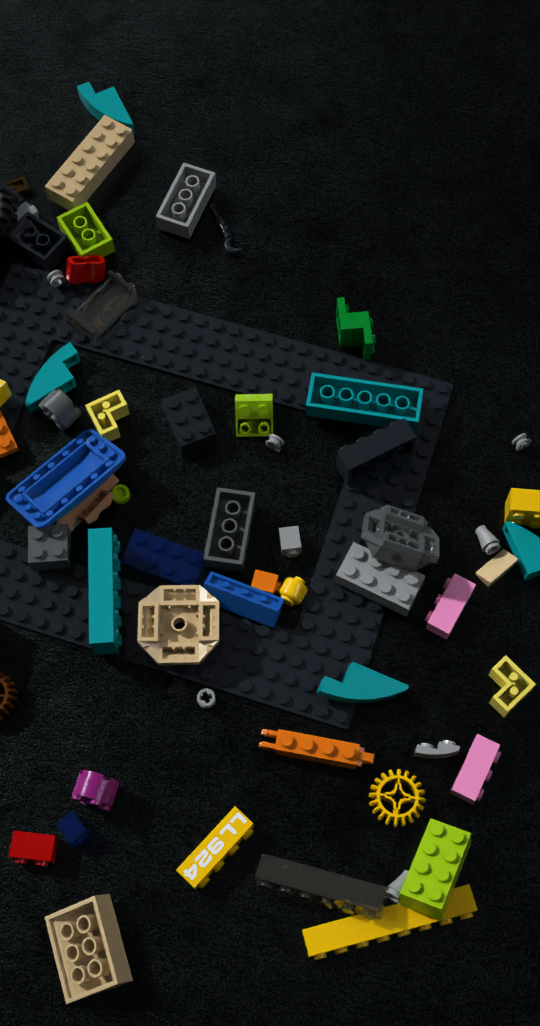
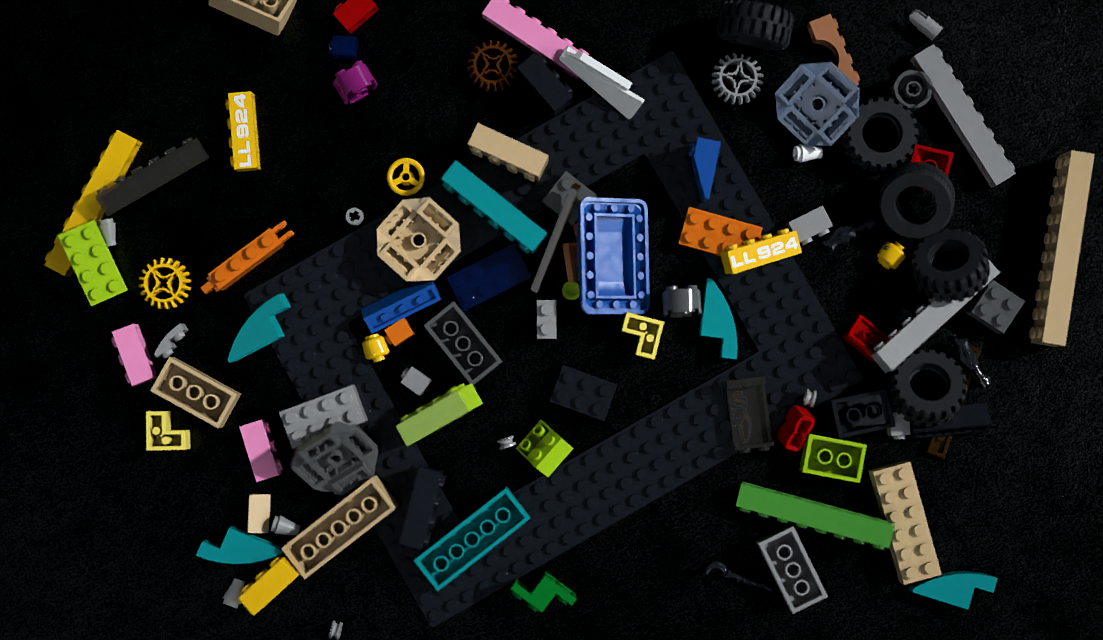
camera: 130 degrees right, 20 degrees up
none -> tan brick [150,357,241,428]
none -> tan brick [281,475,400,579]
none -> yellow piece [387,158,425,196]
none -> lime brick [396,383,483,446]
none -> tan brick [468,123,549,182]
none -> dark brown tile [531,183,581,293]
none -> light grey piece [537,300,556,339]
none -> bright green brick [736,482,895,550]

